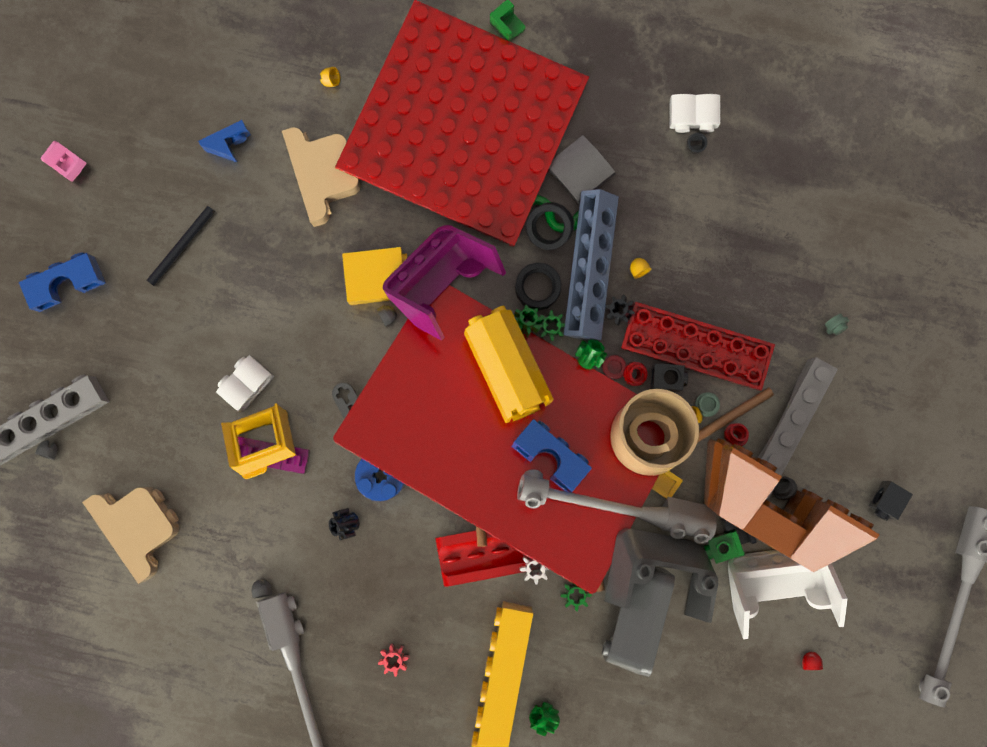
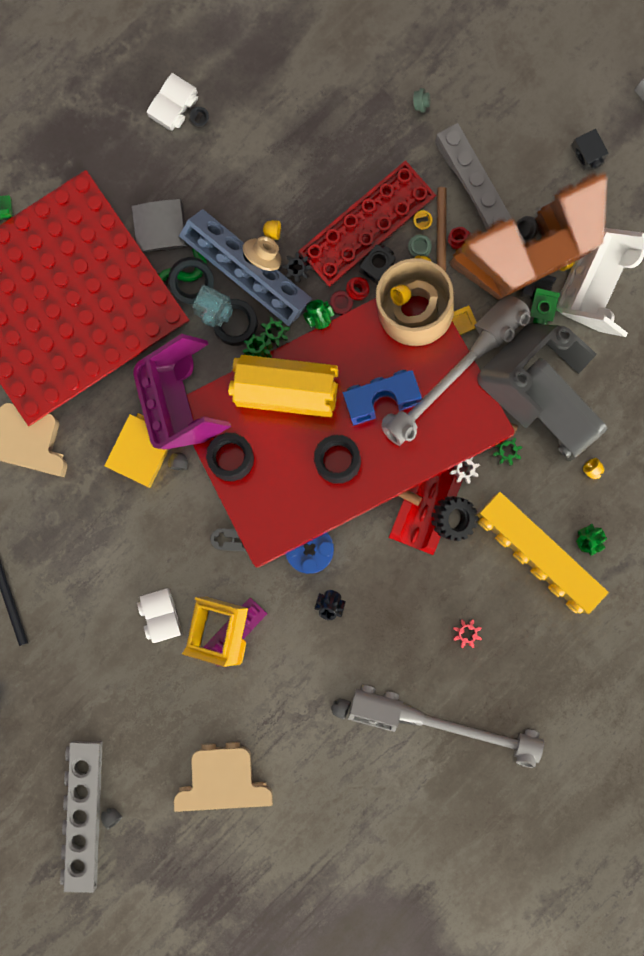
camera: 60 degrees left, 0 degrees up
none -> clear light blue brick [192,285,233,328]
none -> black tyre [206,433,254,481]
none -> tan piece [243,236,281,271]
none -> black tyre [314,435,361,483]
none -> yellow hinge [390,285,412,306]
none -> yellow hinge [413,210,433,230]
none -> black tyre [431,496,478,541]
none -> yellow hinge [583,458,604,479]

